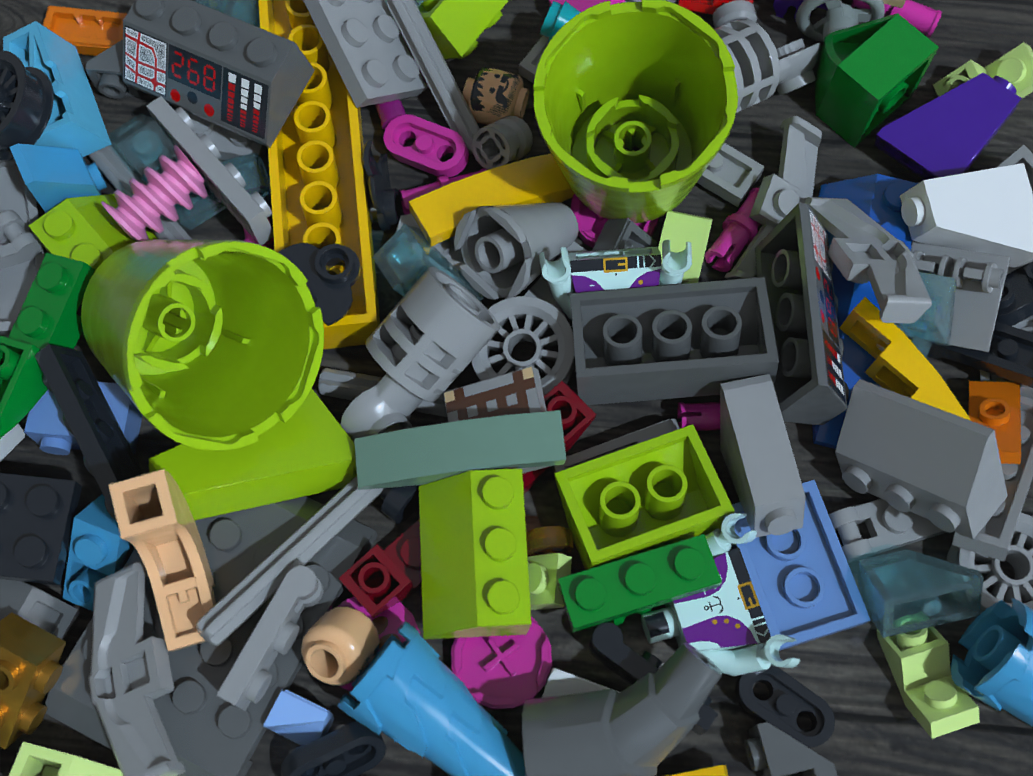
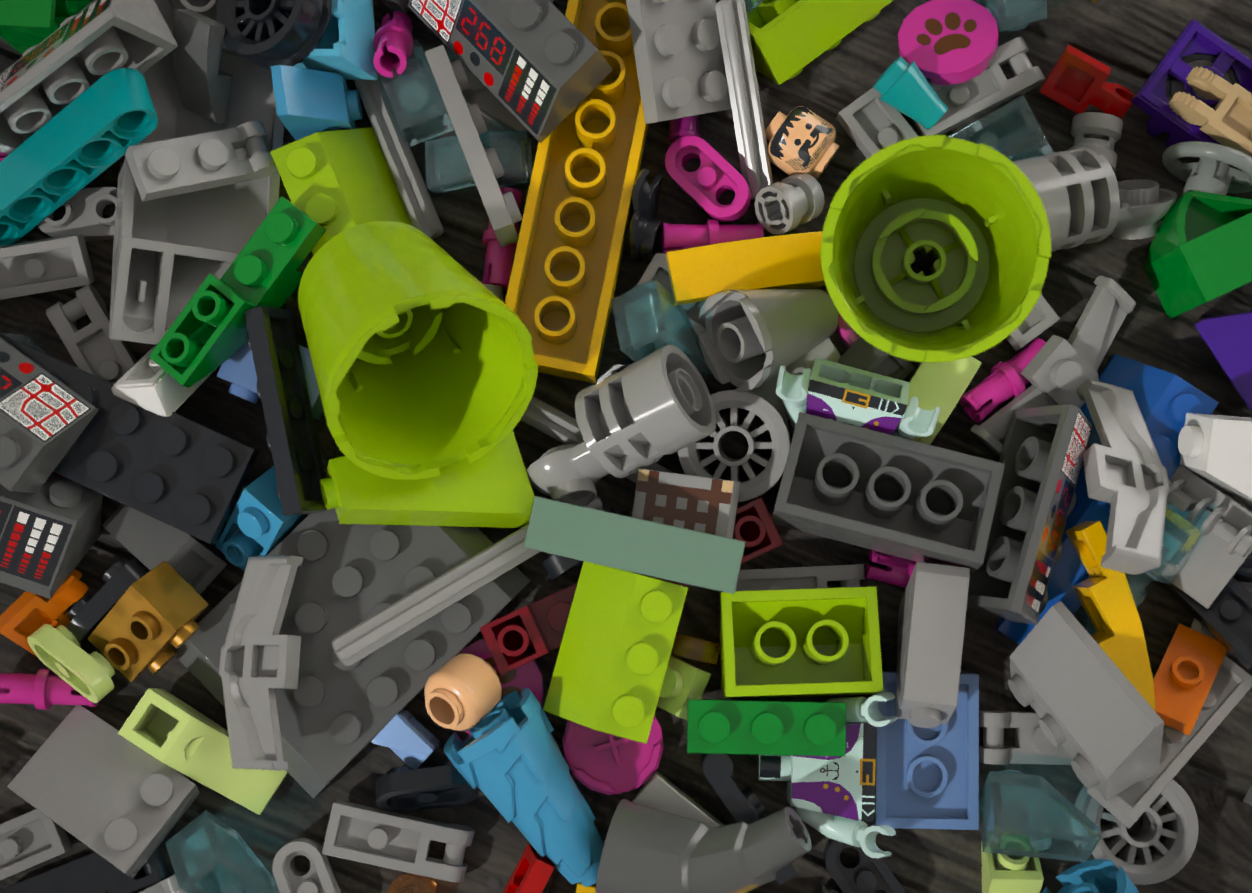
camera: 20 degrees right, 15 degrees up
bright pink piece [101,145,208,241] -> none
light nougat arch [109,469,216,652] -> none
light grey plate [216,565,324,711] -> none
black plate [278,243,361,326] -> none
none -> dark pink pin [373,11,414,78]

